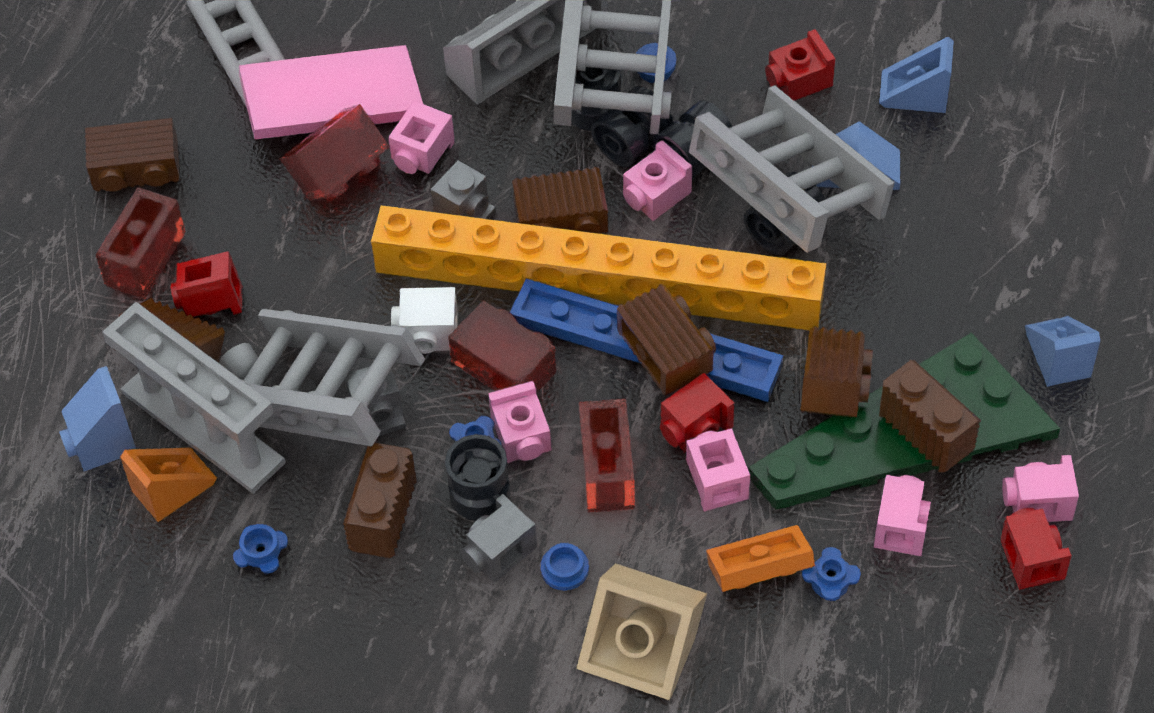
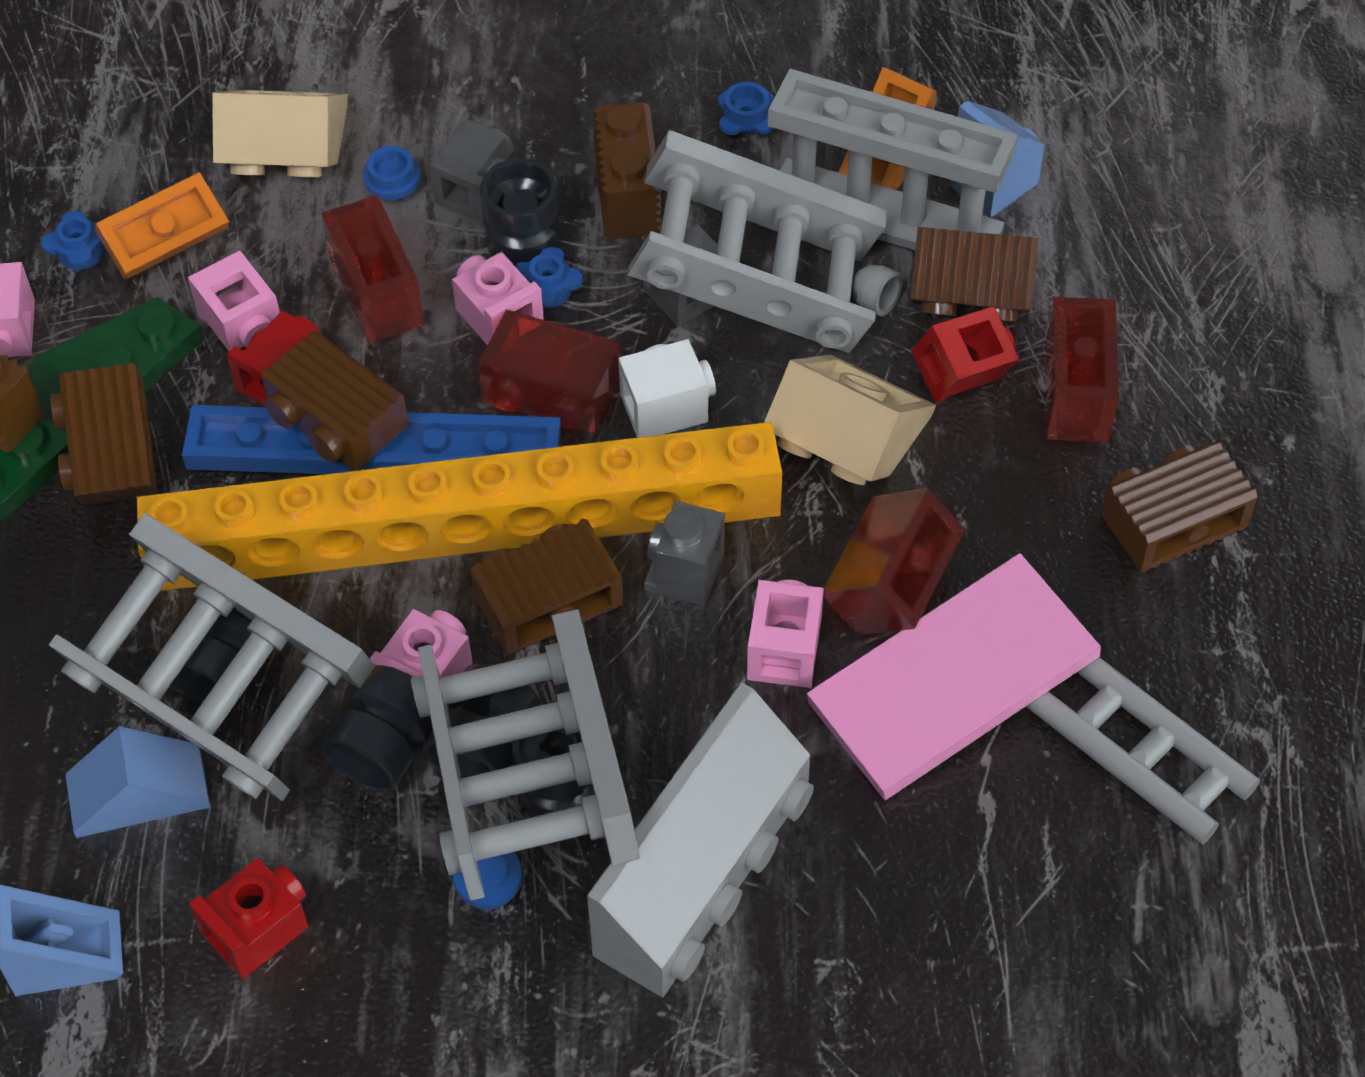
camera: 160 degrees right, 0 degrees up
none -> tan slope [764,354,936,485]

